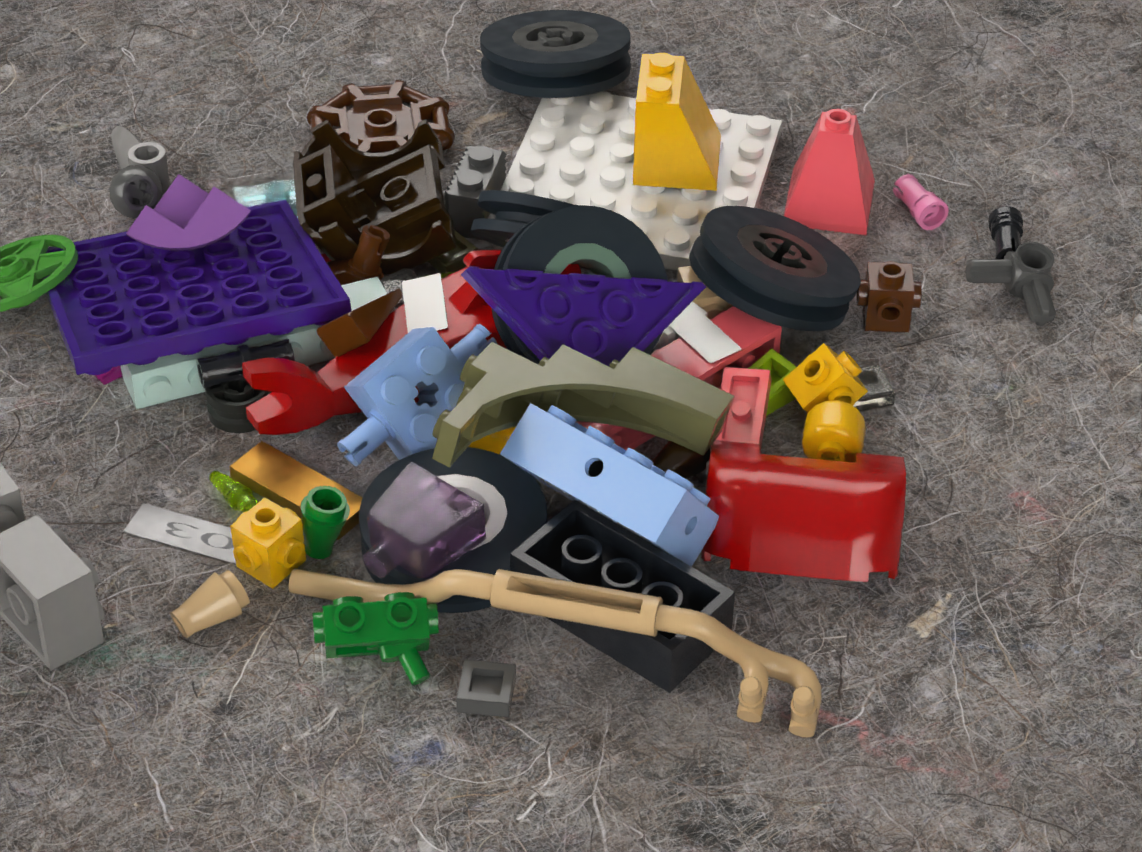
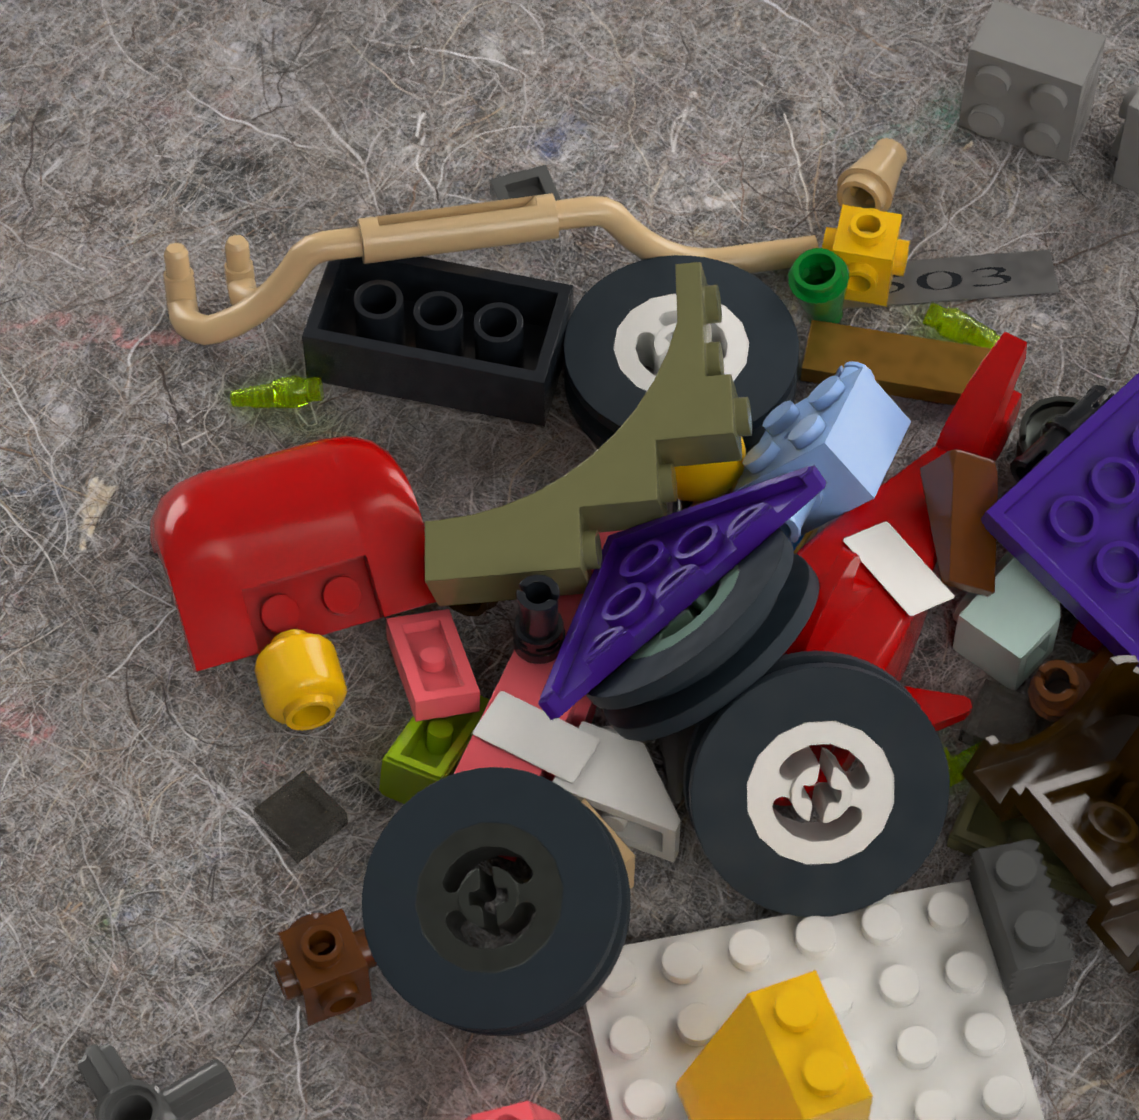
camera: 155 degrees right, 15 degrees up
green brick [312,592,439,685] -> none
clear purple torso [363,462,486,578] -> none
light blue brick [500,403,719,567] -> none
yellow brick [783,343,868,413] -> none
none -> clear neon green piece [230,375,324,409]
none -> black pin [513,574,565,664]

